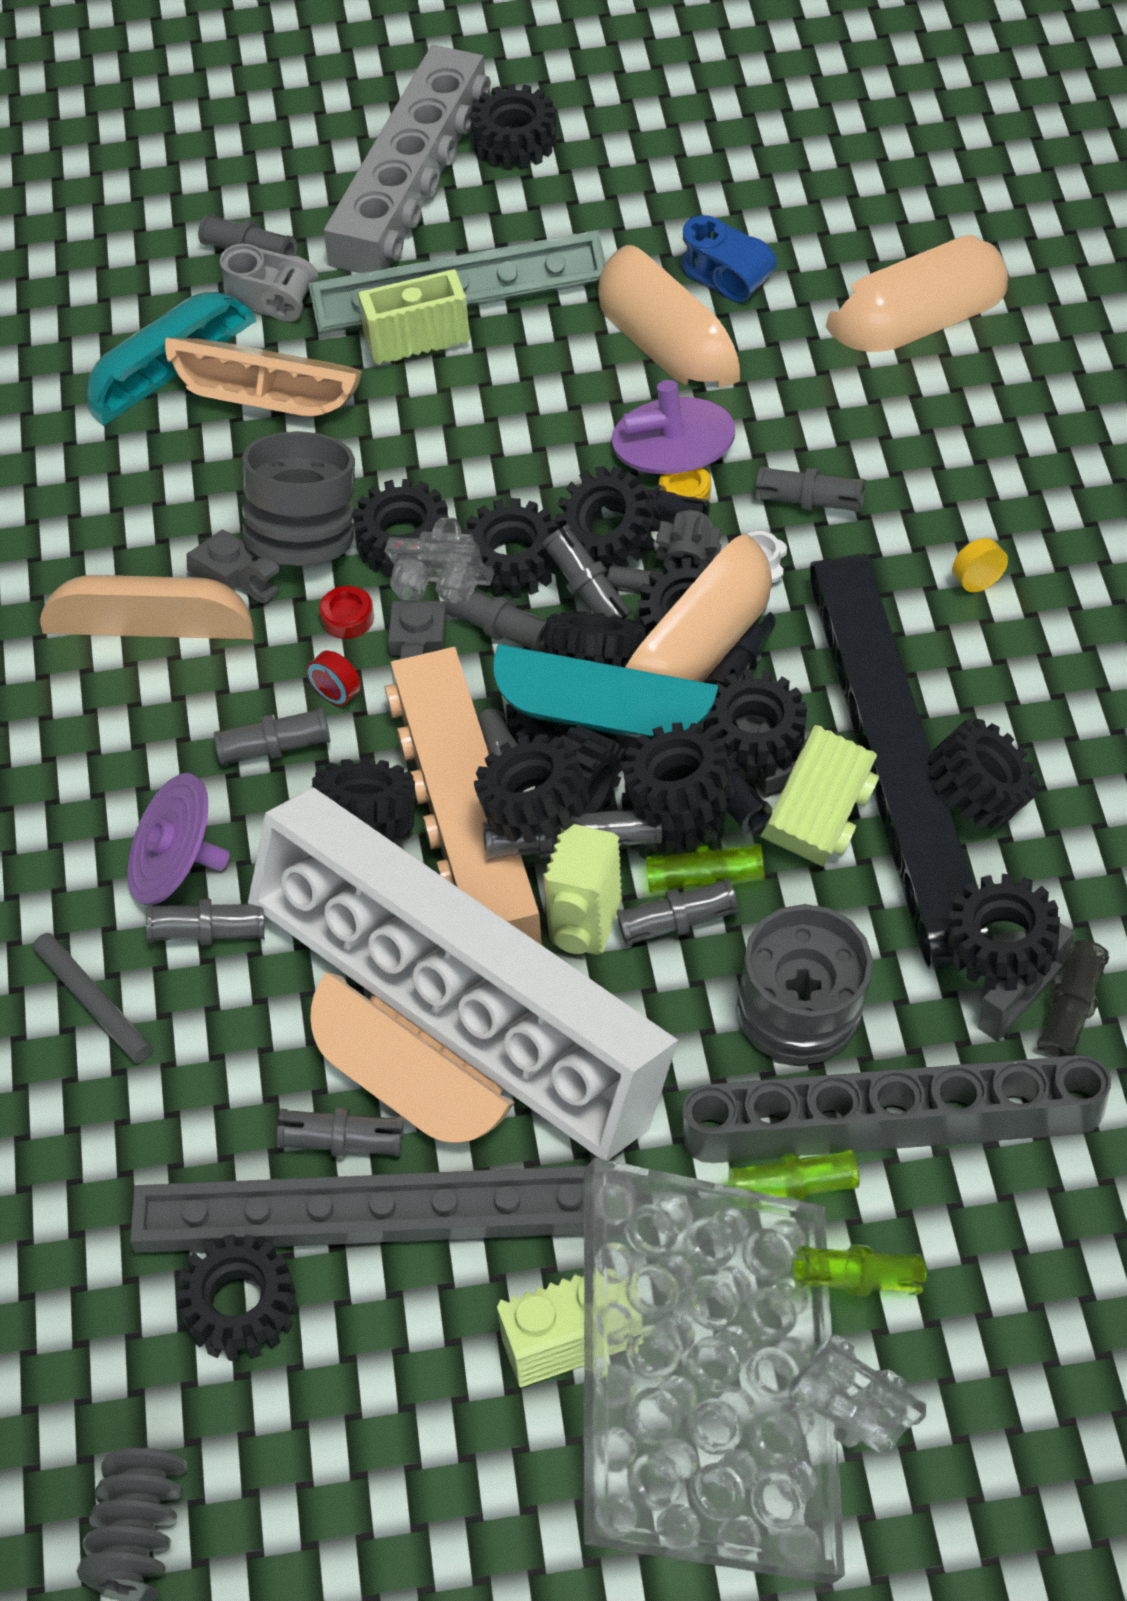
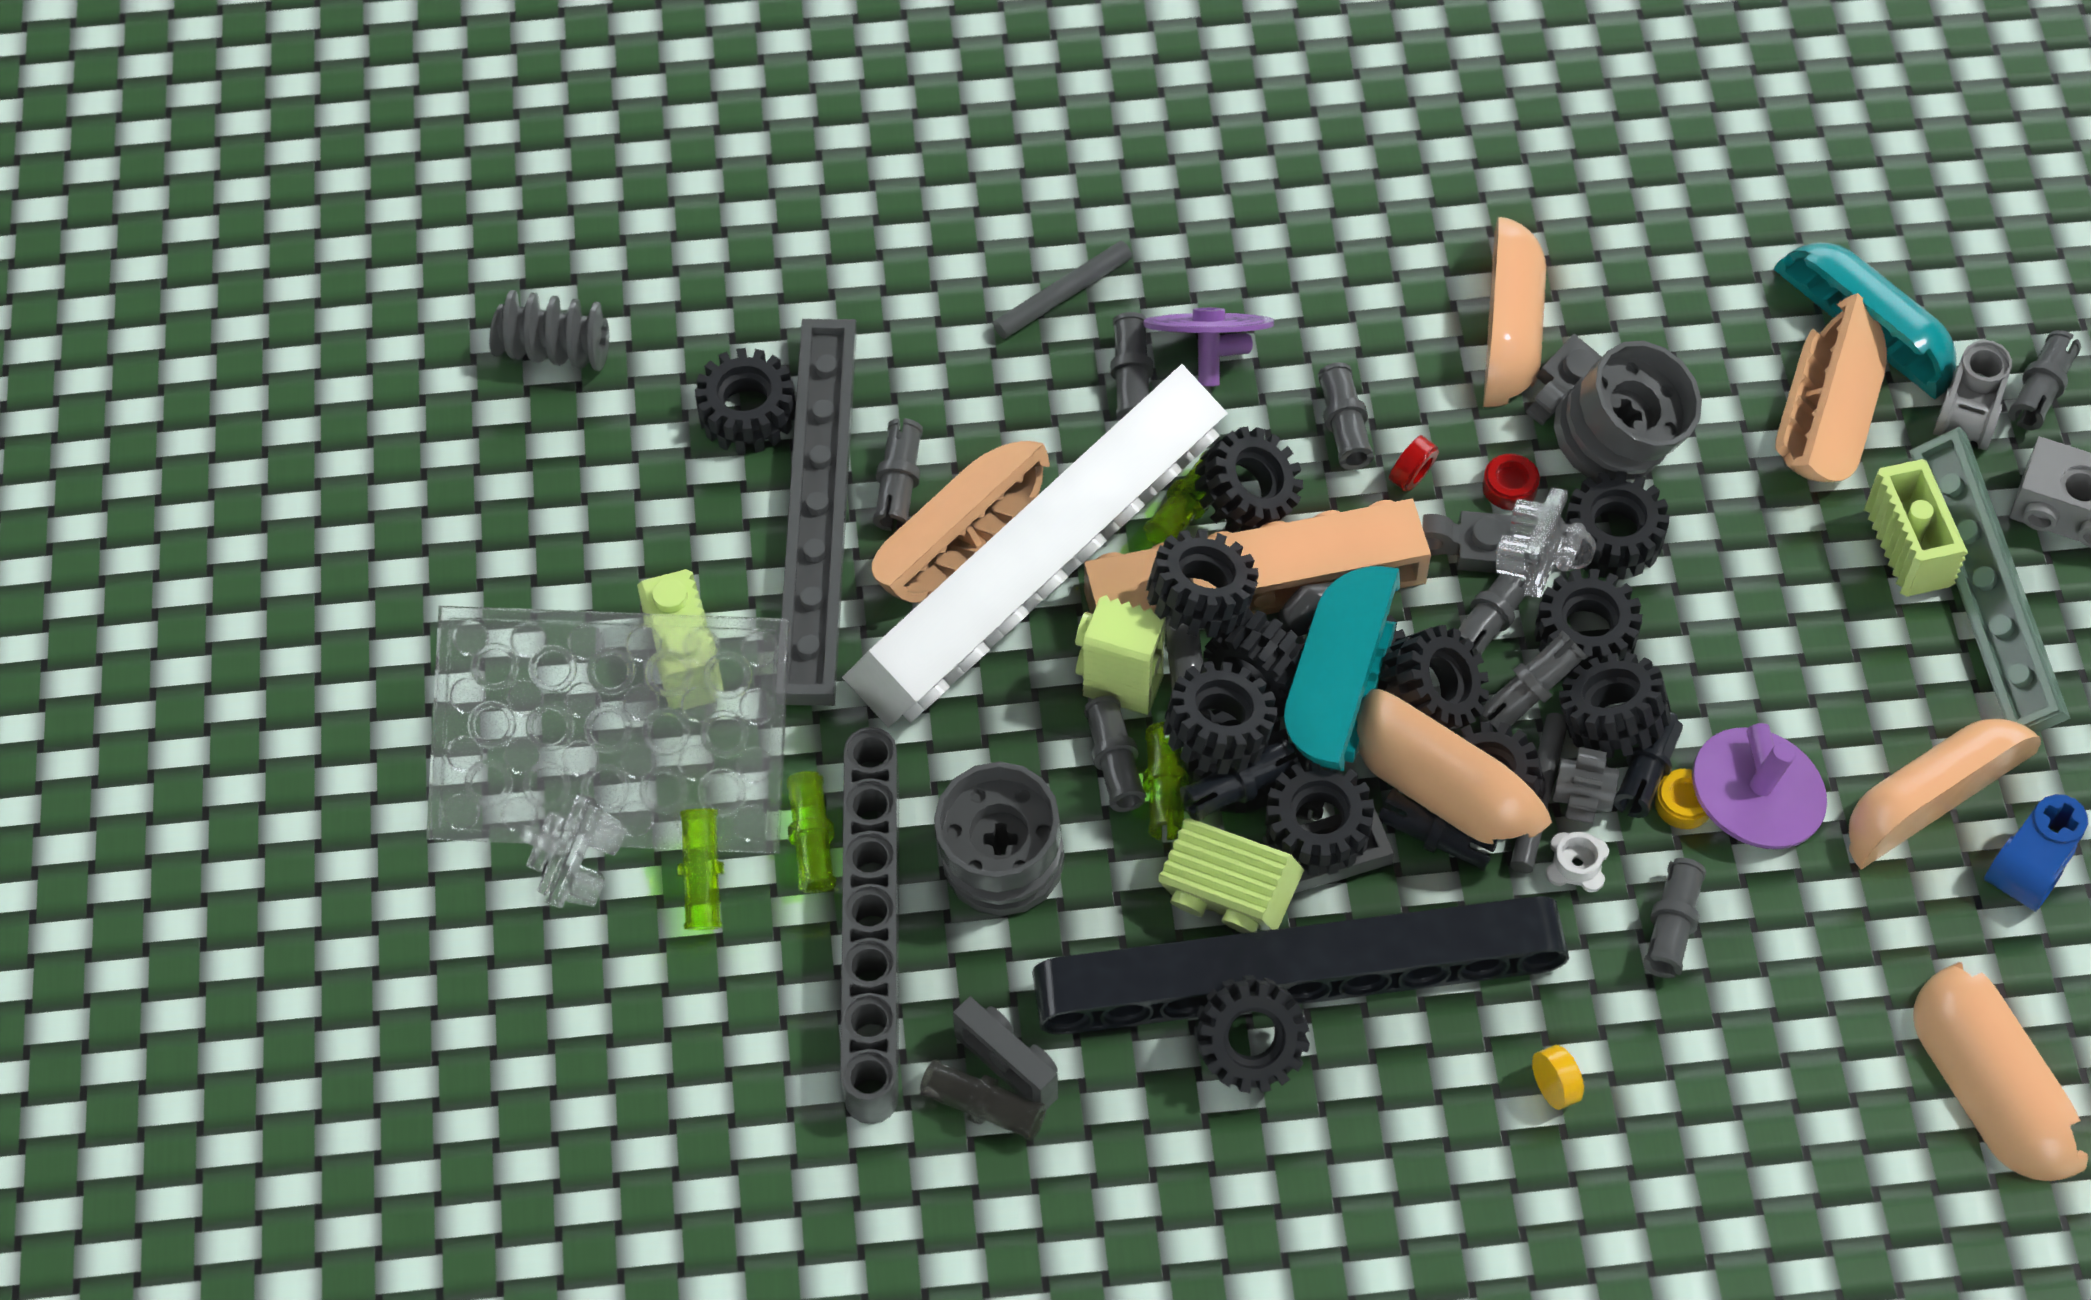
camera: 90 degrees right, 5 degrees up
black tyre [949,874,1060,991] -> none

